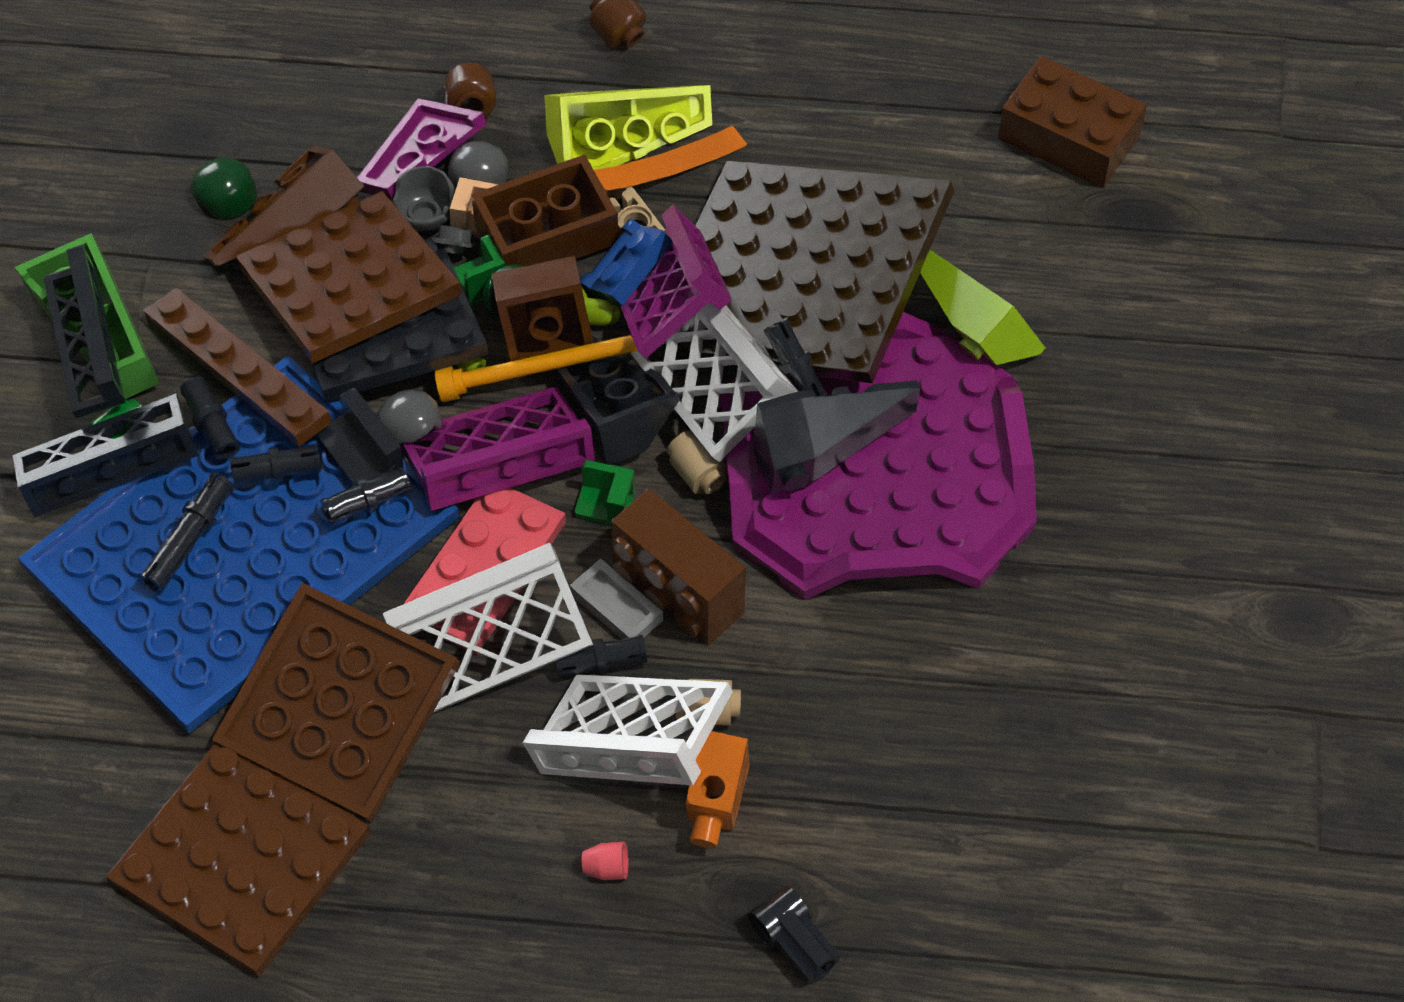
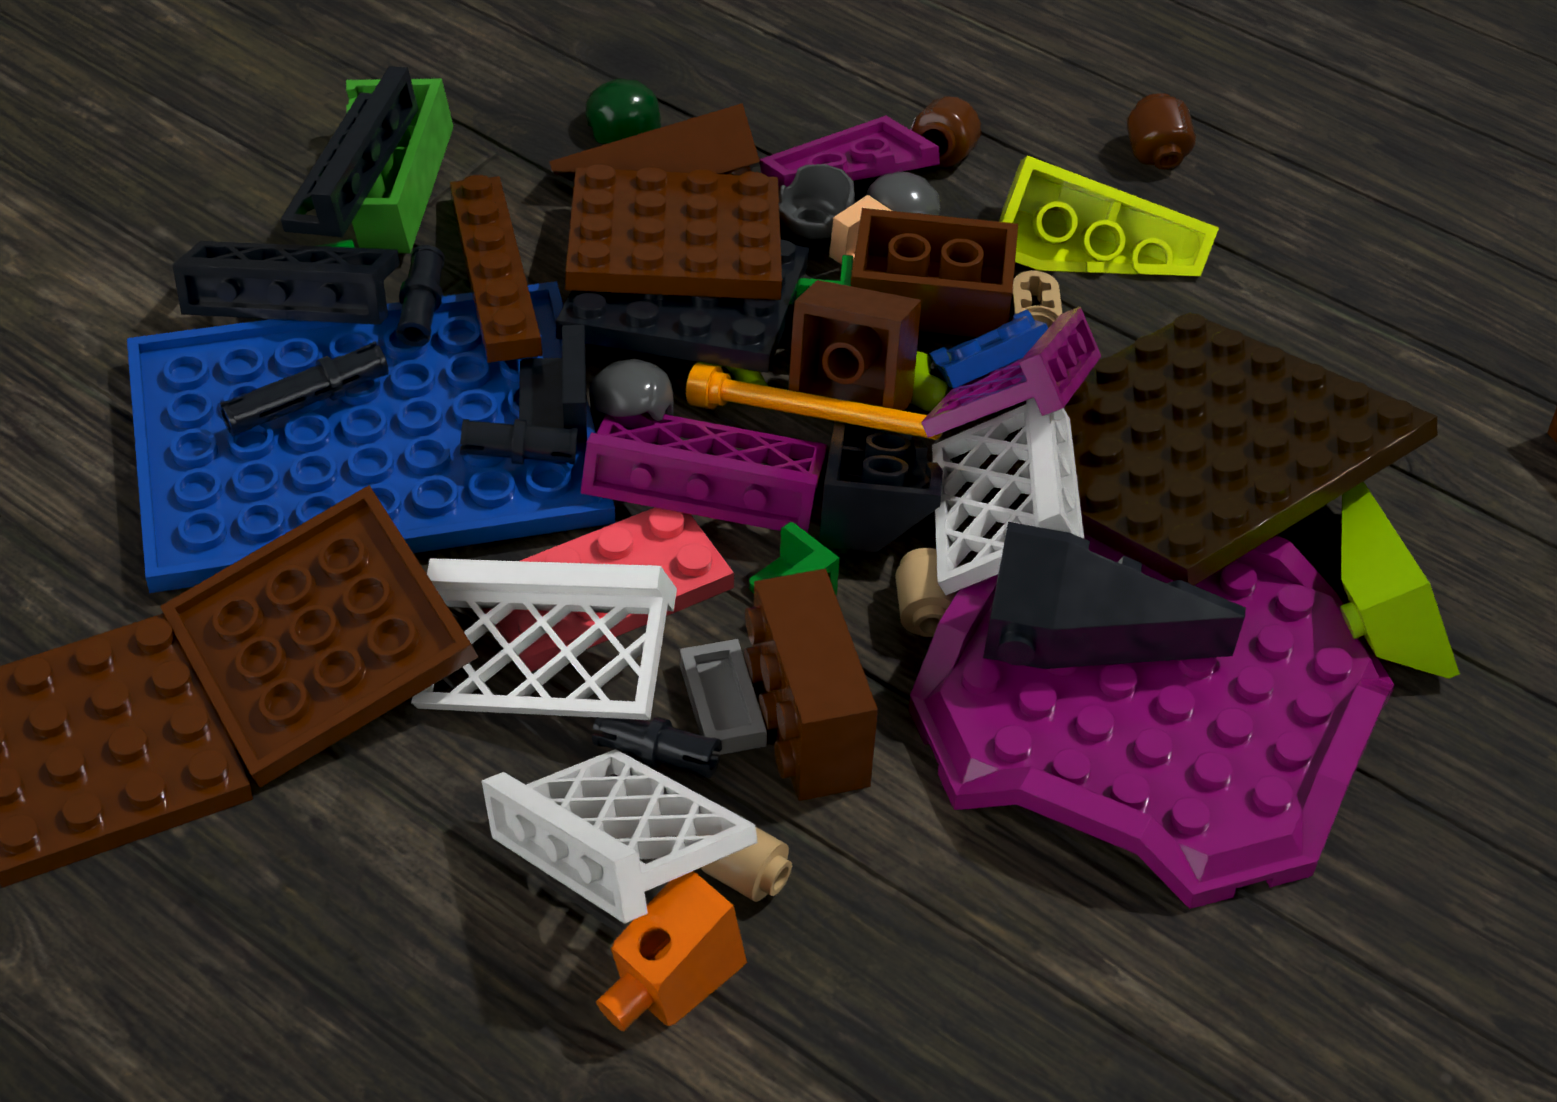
camera: 30 degrees right, 10 degrees down
black pin [230,444,321,486] -> none
dark grey plate [432,225,477,254] -> none
coral hose [582,842,629,880] -> none
orange sticker [594,126,747,191] -> none
black pin [763,318,828,397] -> none

